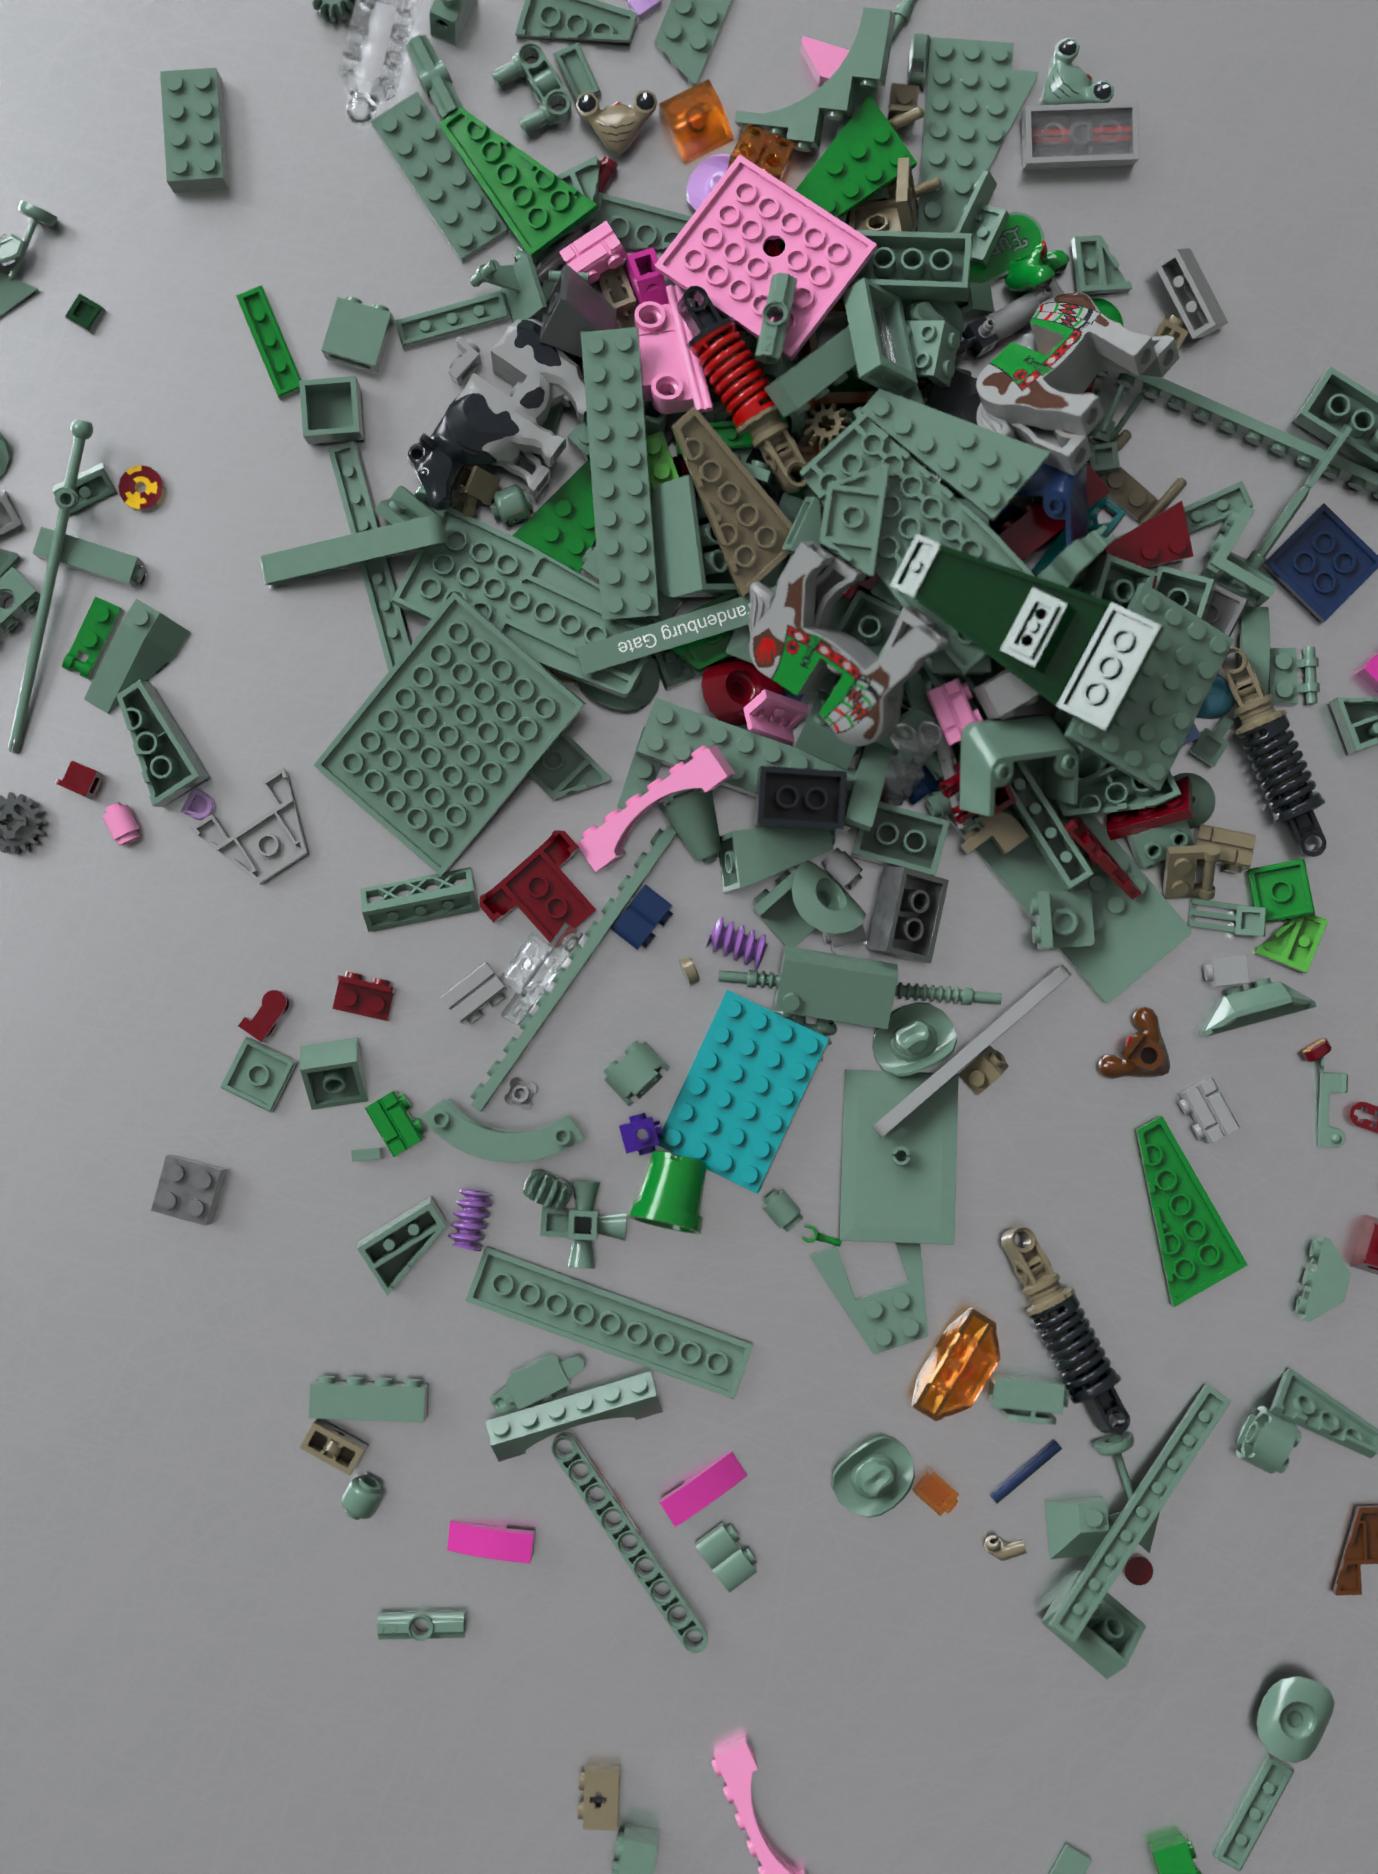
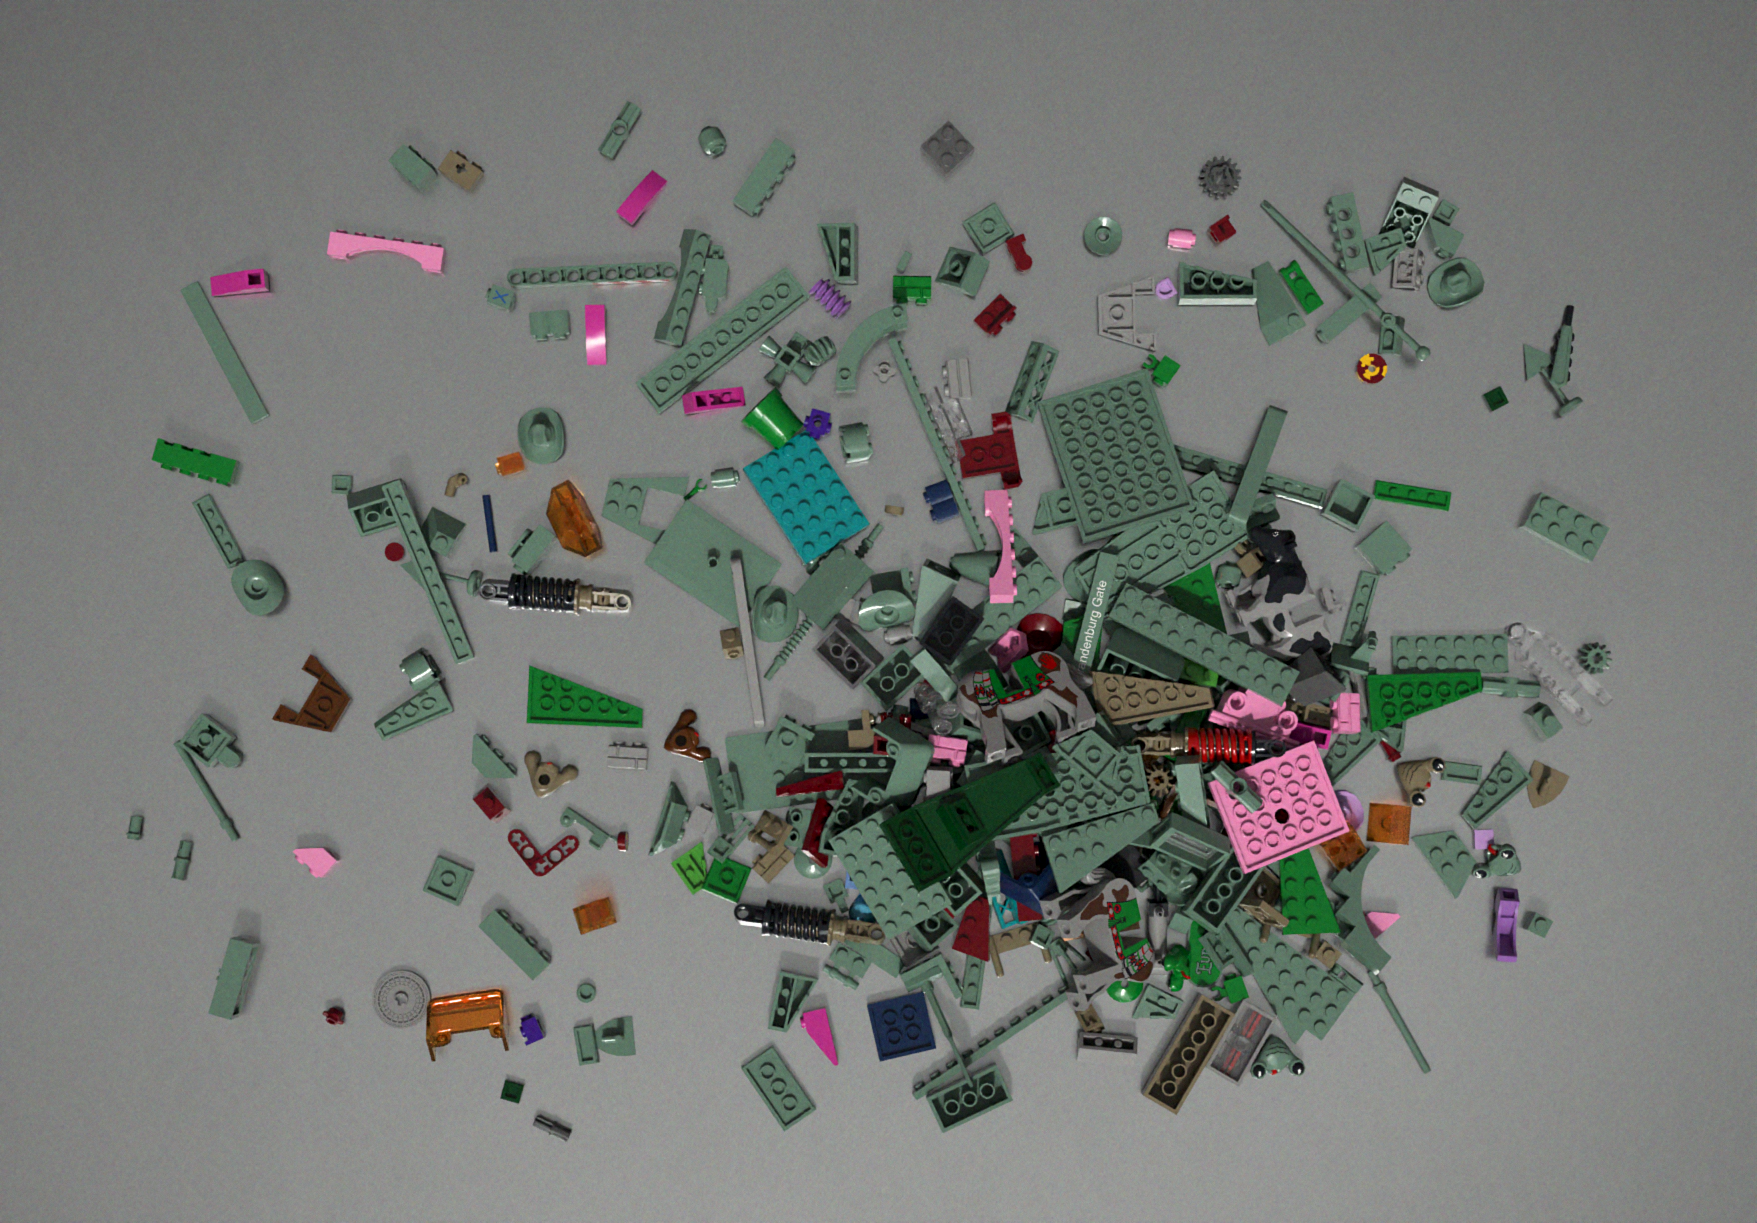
camera: 115 degrees right, 0 degrees up
dark tan brick [300,1419,368,1476] -> none
sand green piece [491,42,572,136] -> none
medium lavender piece [706,917,769,970] -> none
none -> sand green tile [331,475,353,495]
none -> sand green brick [485,284,517,312]
none -> dark tan head [524,750,578,798]
none -> dark pink slope [682,387,746,414]
none -> sand green bracket [703,758,744,834]
none -> sand green dish [1084,216,1122,255]
none -> dark tan brick [1141,993,1235,1115]
none -> green brick [1142,354,1181,387]
none -> green brick [1210,972,1249,1004]

